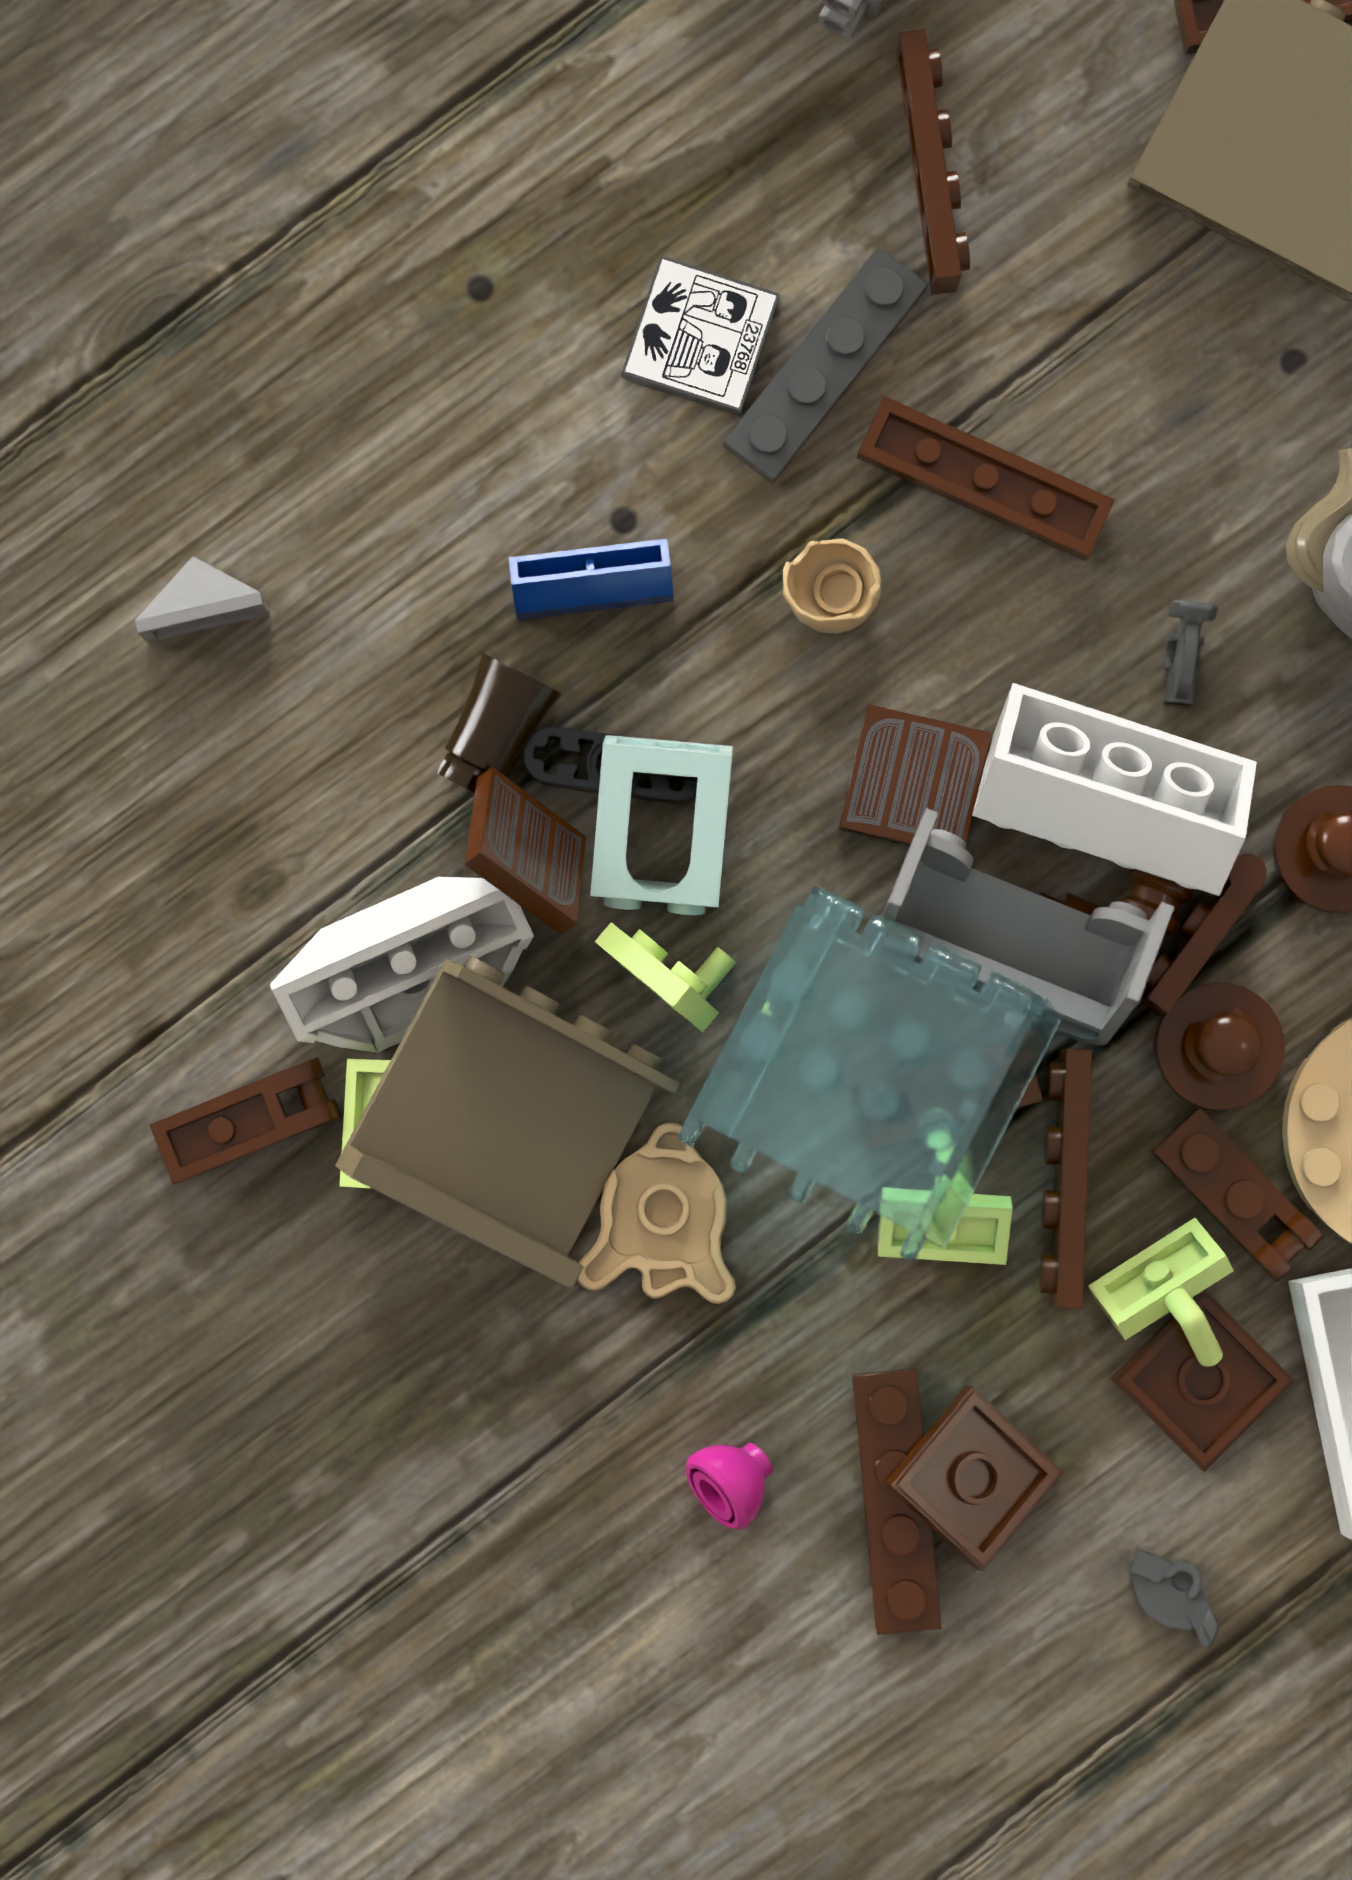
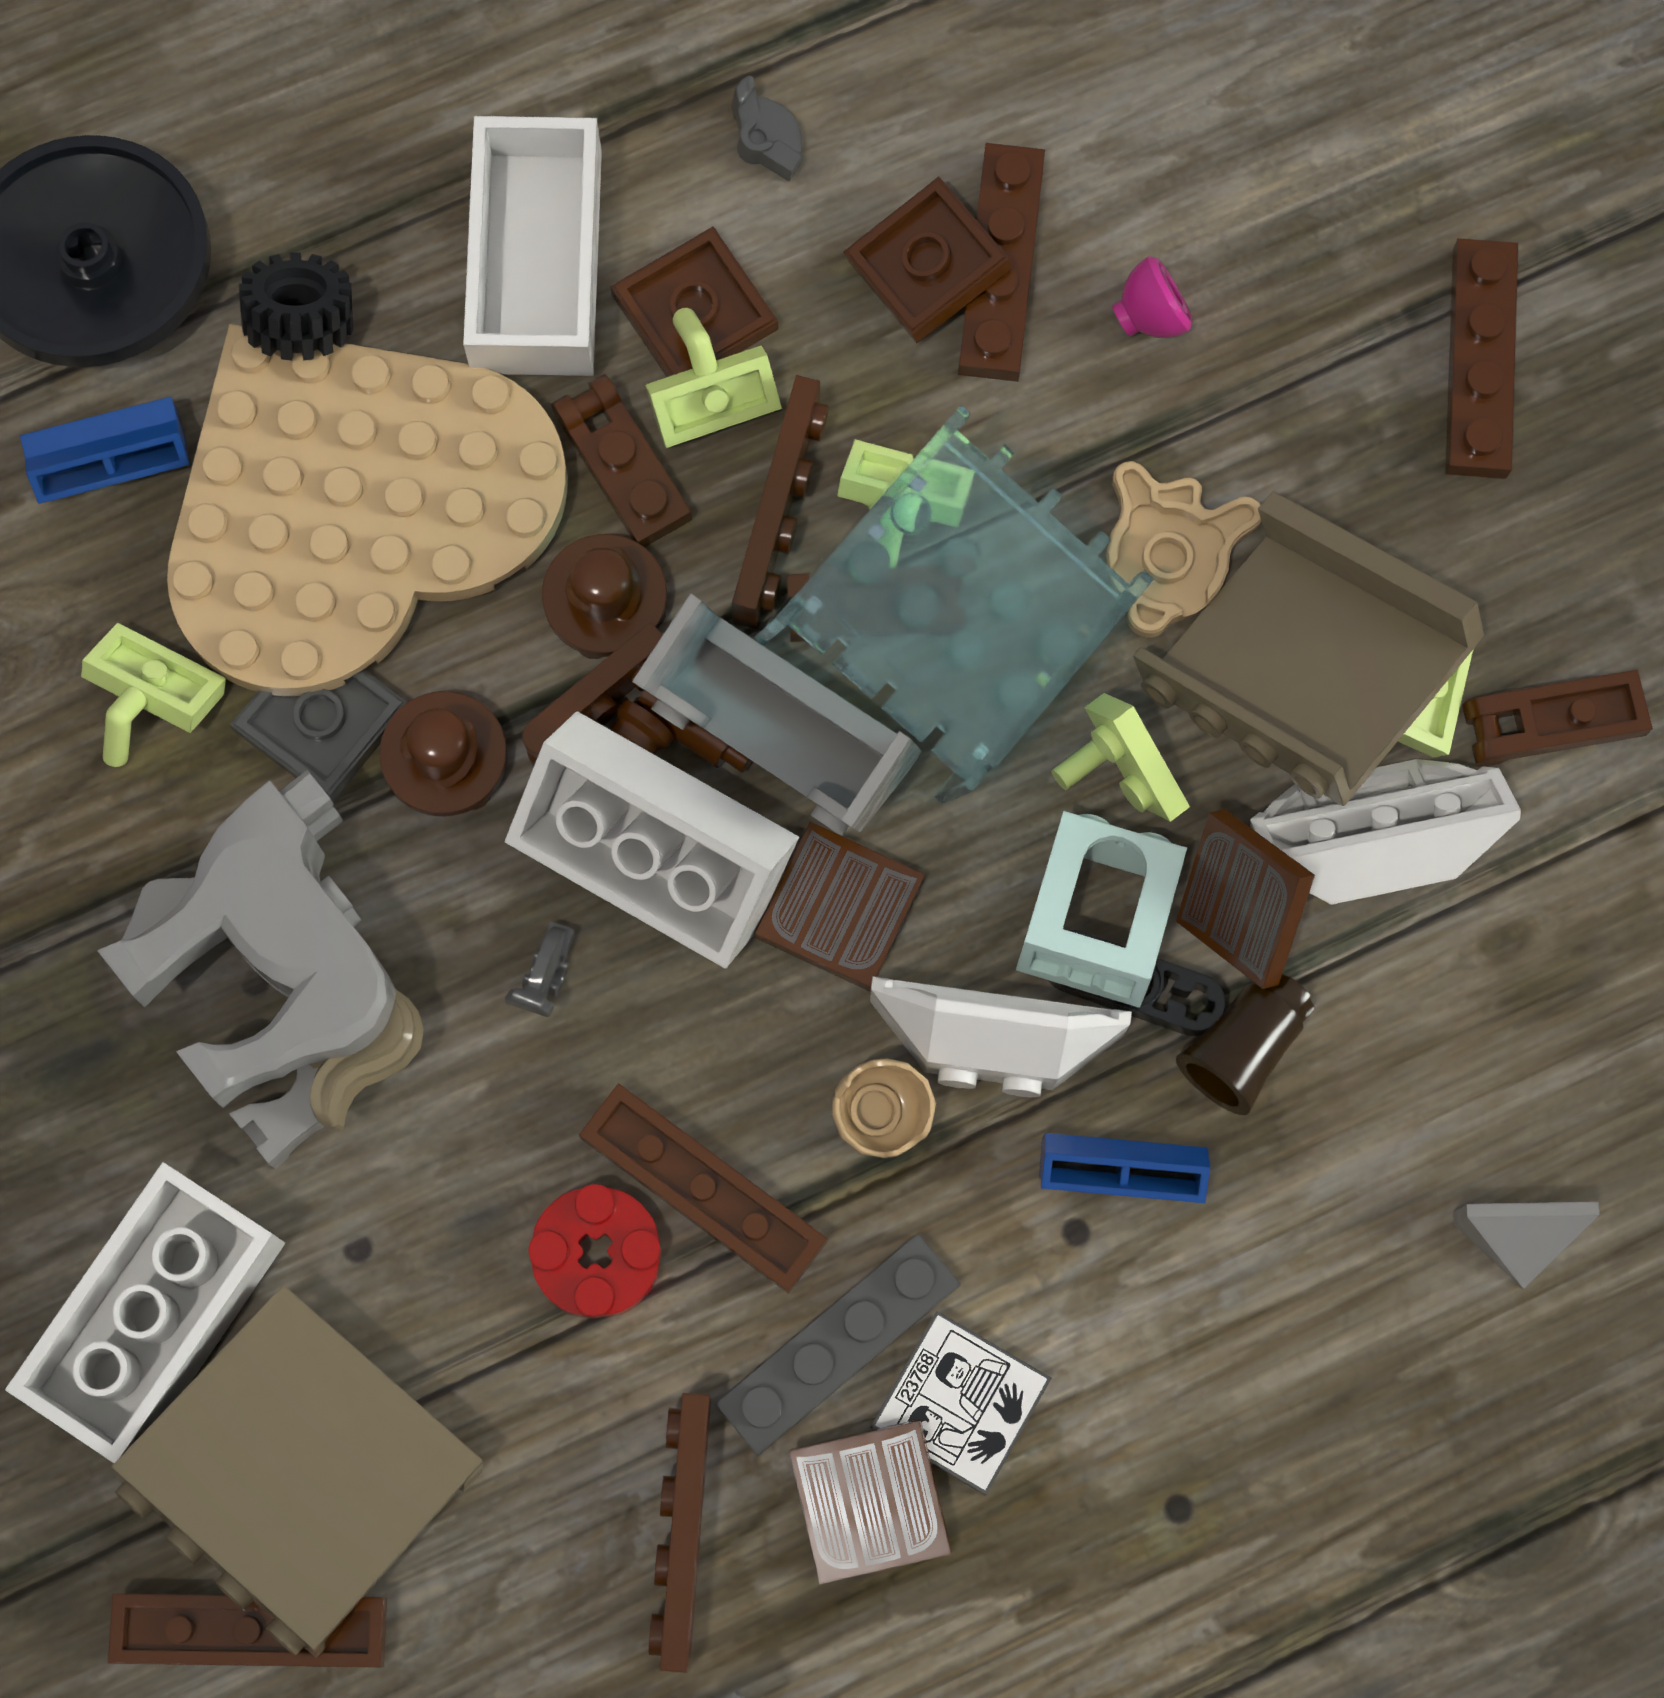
camera: 170 degrees left, 10 degrees down
none -> red plate [528,1184,661,1319]
none -> tile [789,1419,952,1584]
none -> white wedge [870,976,1132,1097]
none -> reddish brown plate [1445,238,1518,479]

